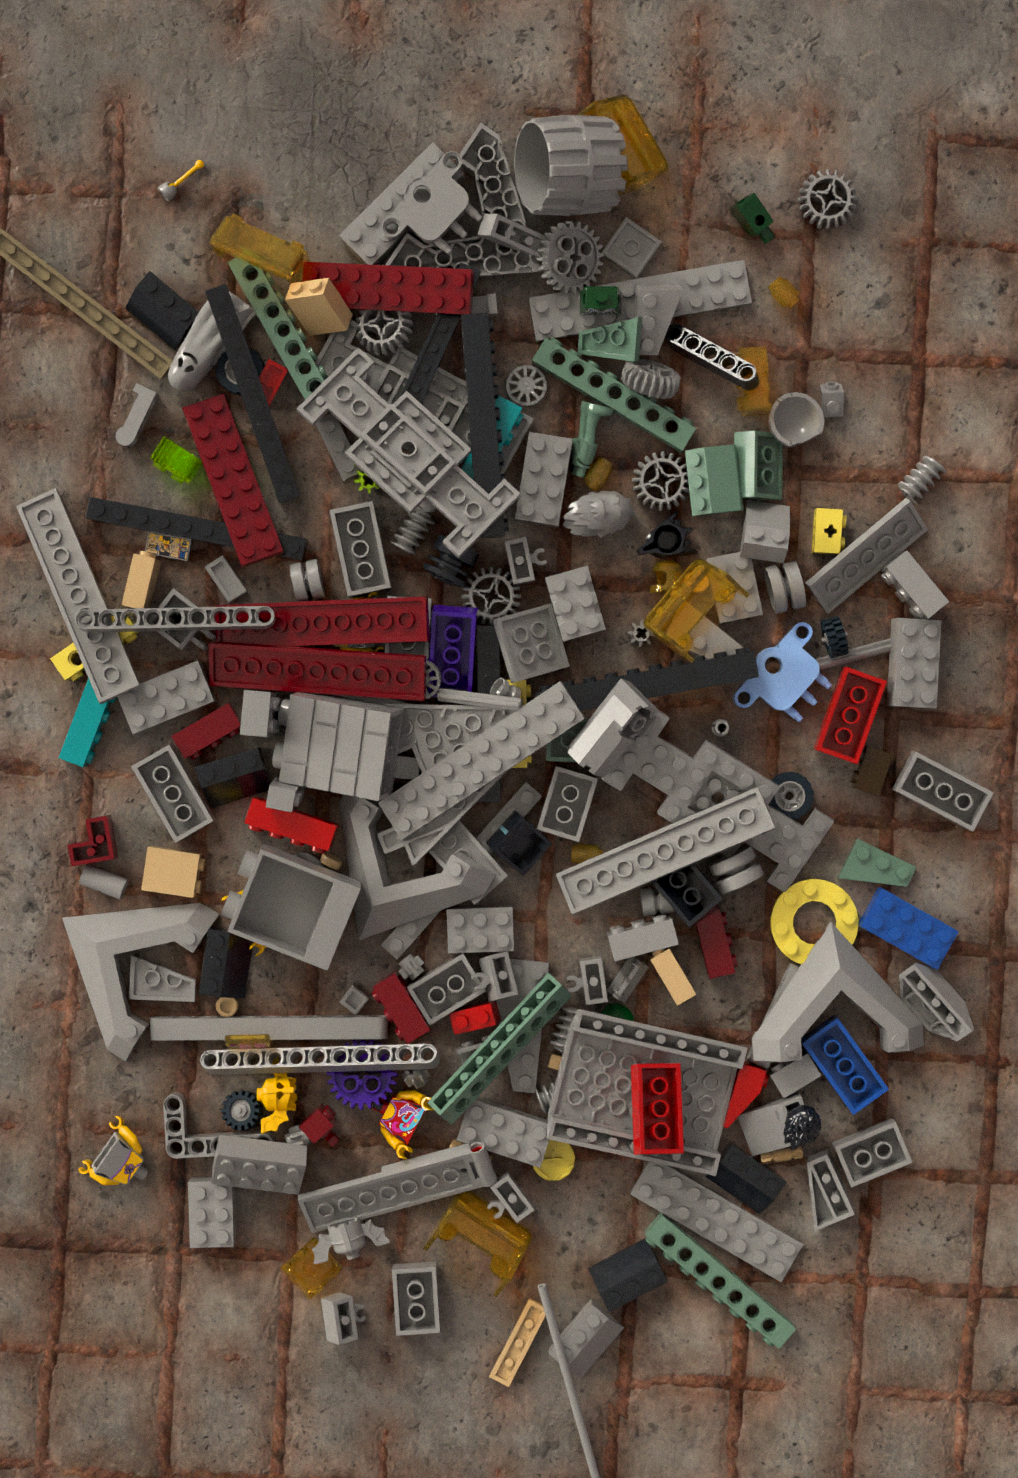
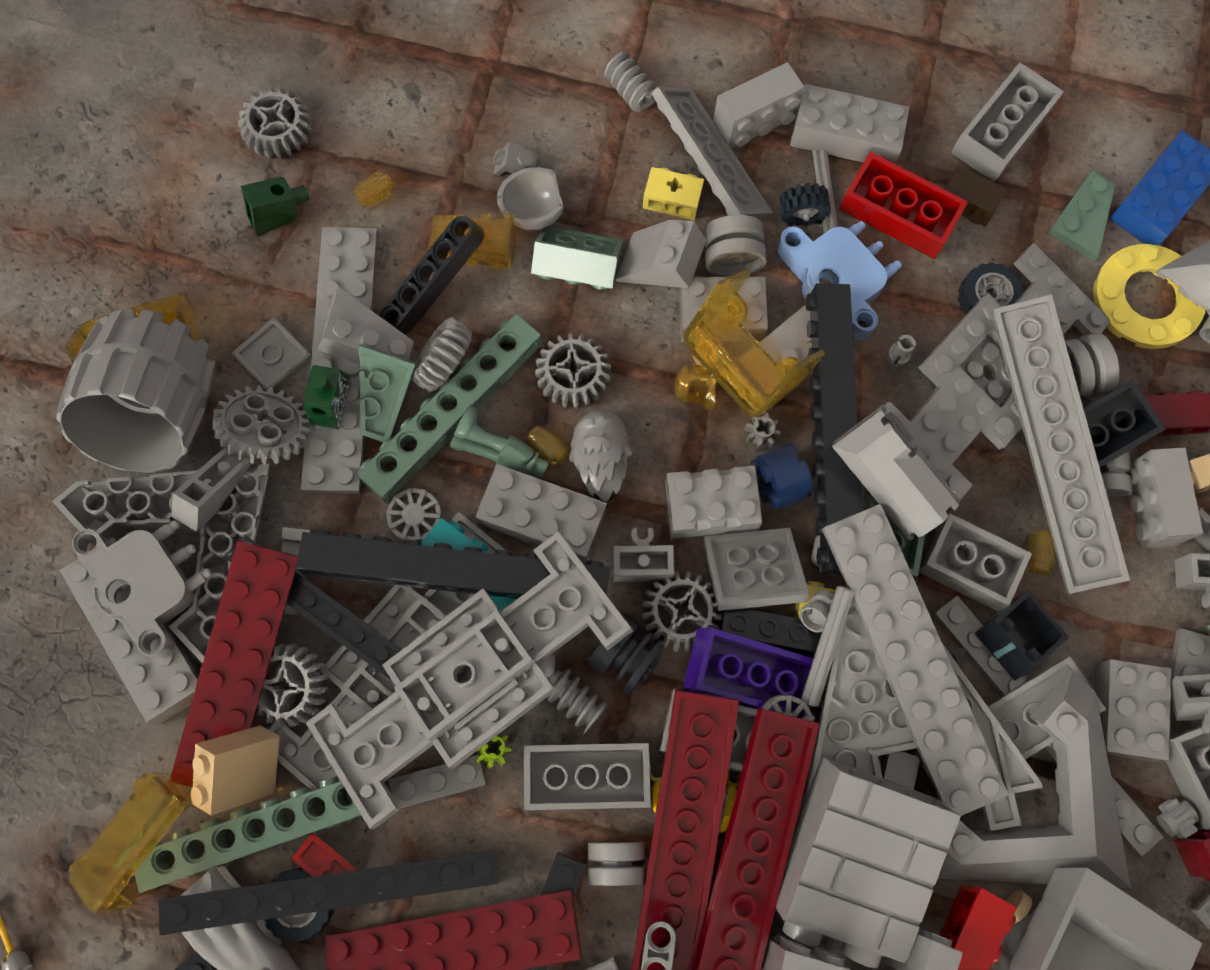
camera: 80 degrees left, 15 degrees down
black piece [636,509,698,558] -> none
sand green slope [685,444,743,517] -> none
none -> dark blue brick [750,443,813,510]

